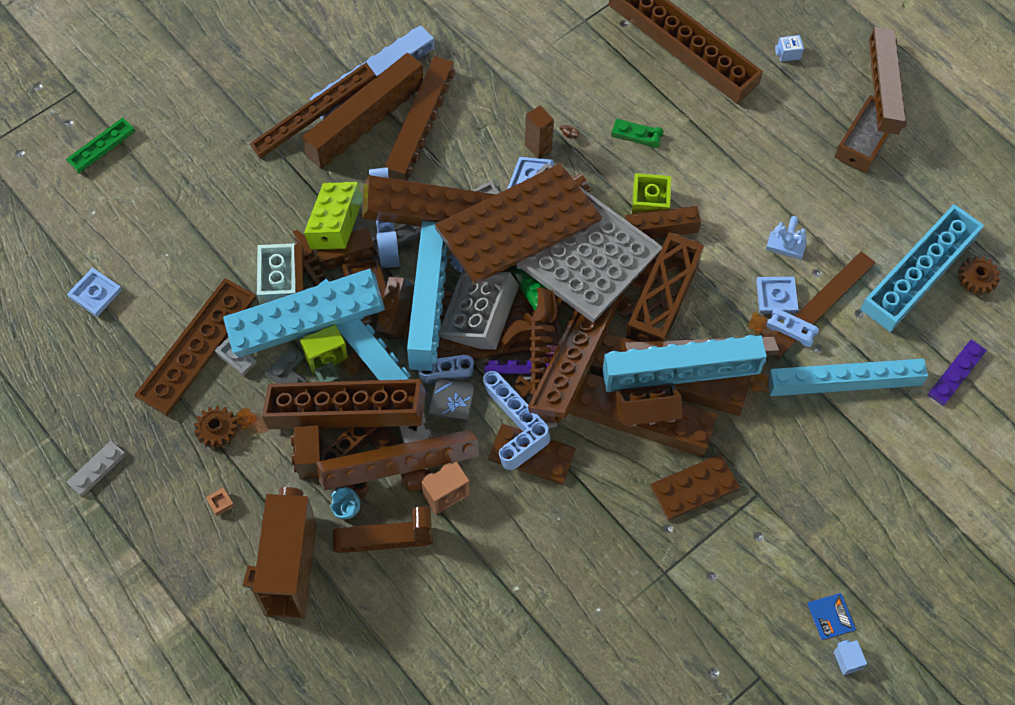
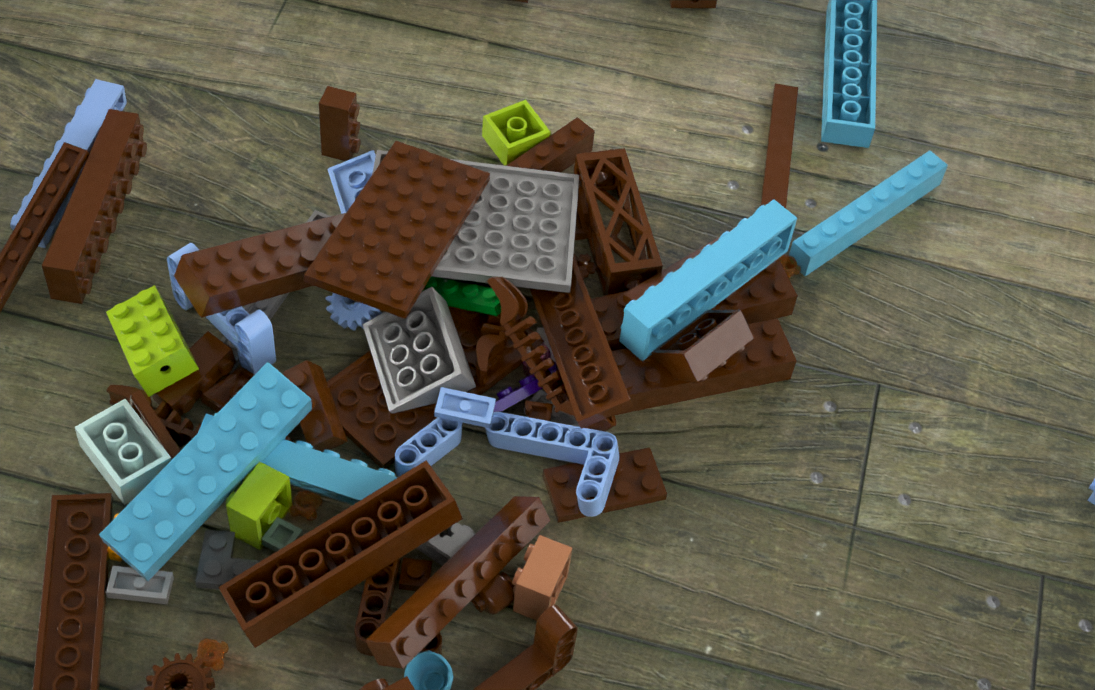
camera: 40 degrees left, 10 degrees down
reddish brown brick [291,426,323,479] -> none
reddish brown brick [384,56,456,181] -> none
medium azure brick [407,221,449,371] -> none
dark grey tile [429,378,475,423] -> none
reddish brown plant [559,125,580,139] -> none
green plate [611,118,664,148] -> none
reddish brown plate [650,454,740,521] -> none
clear orange plate [748,312,767,334] -> none
light blue plate [756,277,798,314] -> none
light blue piece [766,216,807,260] -> none
light blue plate [766,309,819,347] -> none
blue sticker [807,593,856,640] -> none
dark purple plate [928,339,987,406] -> none
reddish brown gear [957,255,1001,296] -> none
none -> light blue plate [434,387,496,428]

